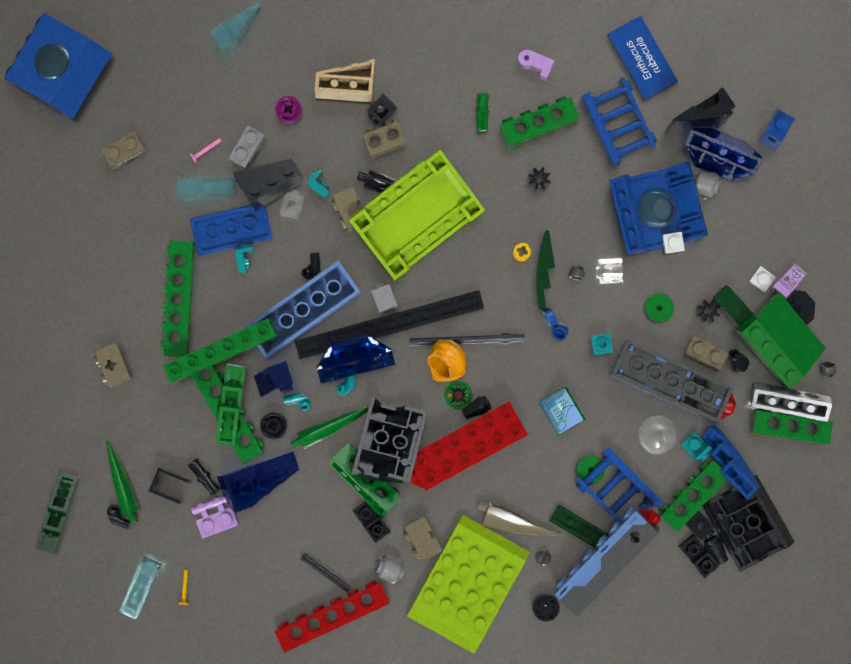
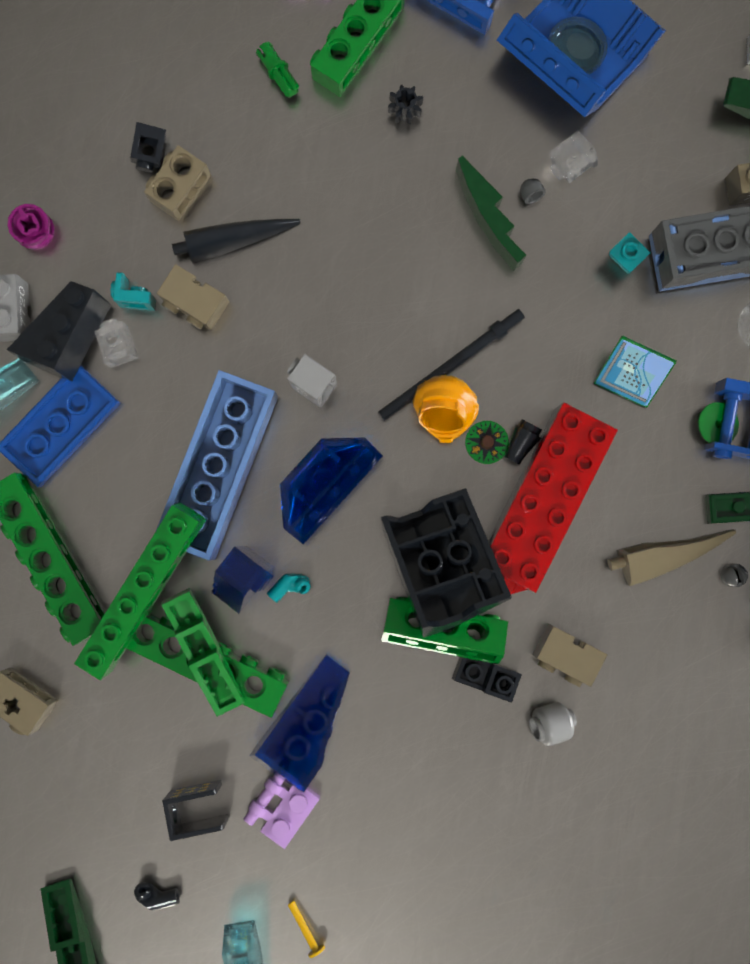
camera: 35 degrees left, 0 degrees up
green piece [106,441,141,524] -> none
black pin [188,458,221,496] -> none
teal bracket [235,244,255,274] -> none
black wheel [260,412,288,439] -> none
red brick [275,580,390,653] -> none
green piece [290,406,369,450] -> none
black plate [294,290,484,360] -> none
black bar [300,553,352,592] -> none
black arm [301,253,320,279] -> none
tan wedge [314,59,375,102] -> none
teal arm [336,370,356,396] -> none
lime slope [348,149,485,281] -> none
lime slope [407,515,530,654] -> none
yellow bush [513,243,531,262] -> none
blue tile [542,308,558,328] -> none
blue hinge [552,323,569,340] -> none
green piece [645,294,674,322] -> none
white plate [661,232,685,254] -> none
black gear [697,300,720,323] -> none

